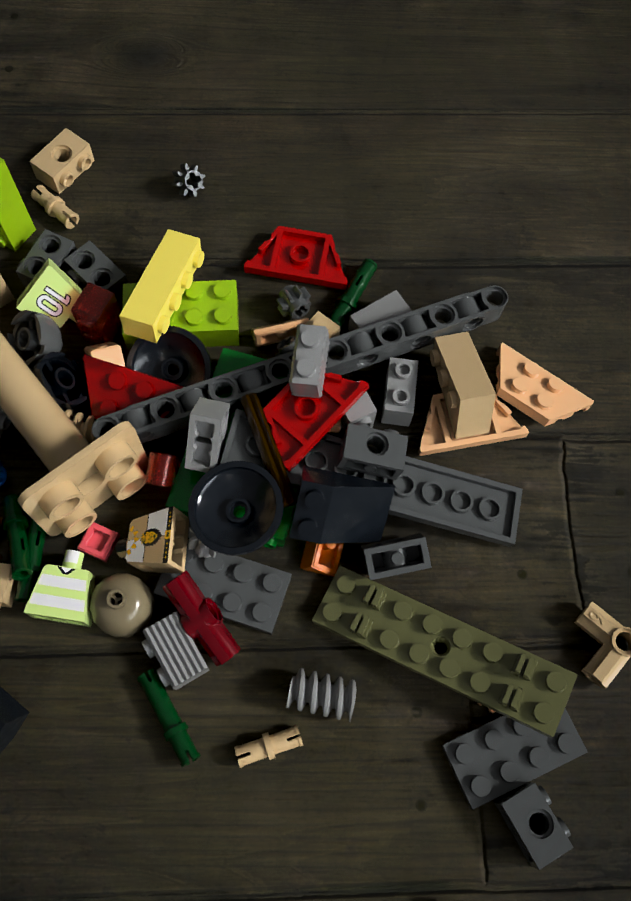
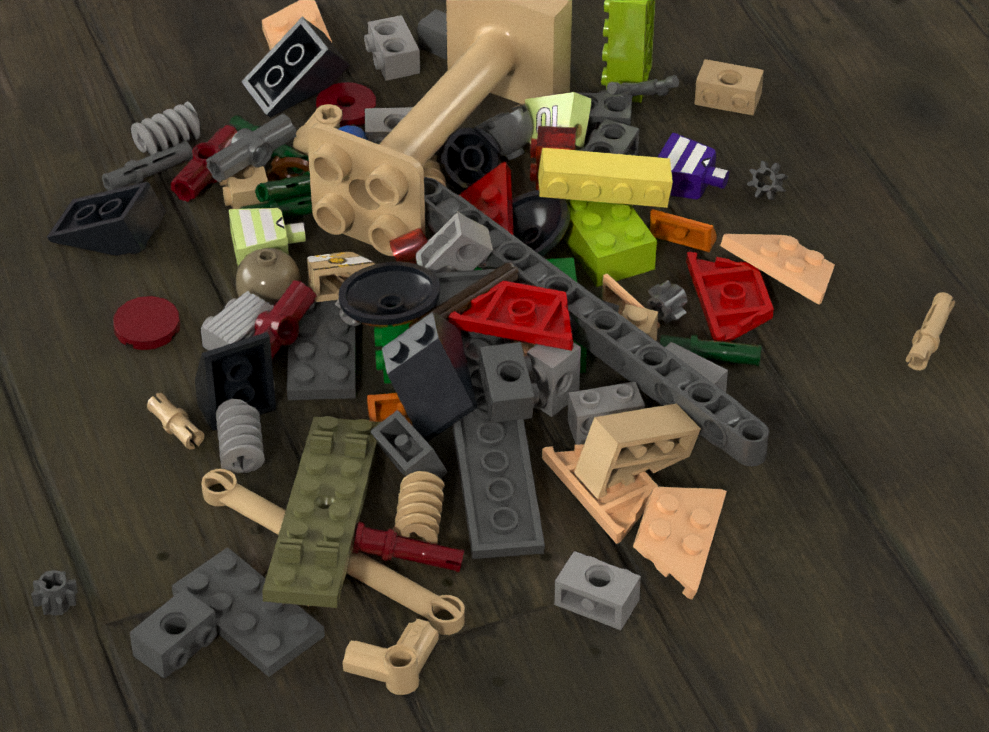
camera: 75 degrees right, 25 degrees down
tan pin [31,185,79,229] -> none
coral tile [77,522,120,562] -> none
light nougat slope [84,341,125,367] -> none
dark green pin [137,668,201,768] -> none
light grey brick [289,324,330,398] -> none
none -> dark red tile [113,296,180,350]
none -> black slope [195,332,276,431]
none -> tan piece [201,469,465,635]
none -> dark red pin [352,521,464,573]
none -> tan piece [394,471,445,544]
none -> light grey brick [554,551,641,630]
none -> dark grey piece [599,75,679,97]
none -> orange slope [650,209,717,252]
none -> dark purple torso [658,133,729,200]
none -> light nougat wing [720,234,835,305]
none -> tan pin [906,292,955,370]

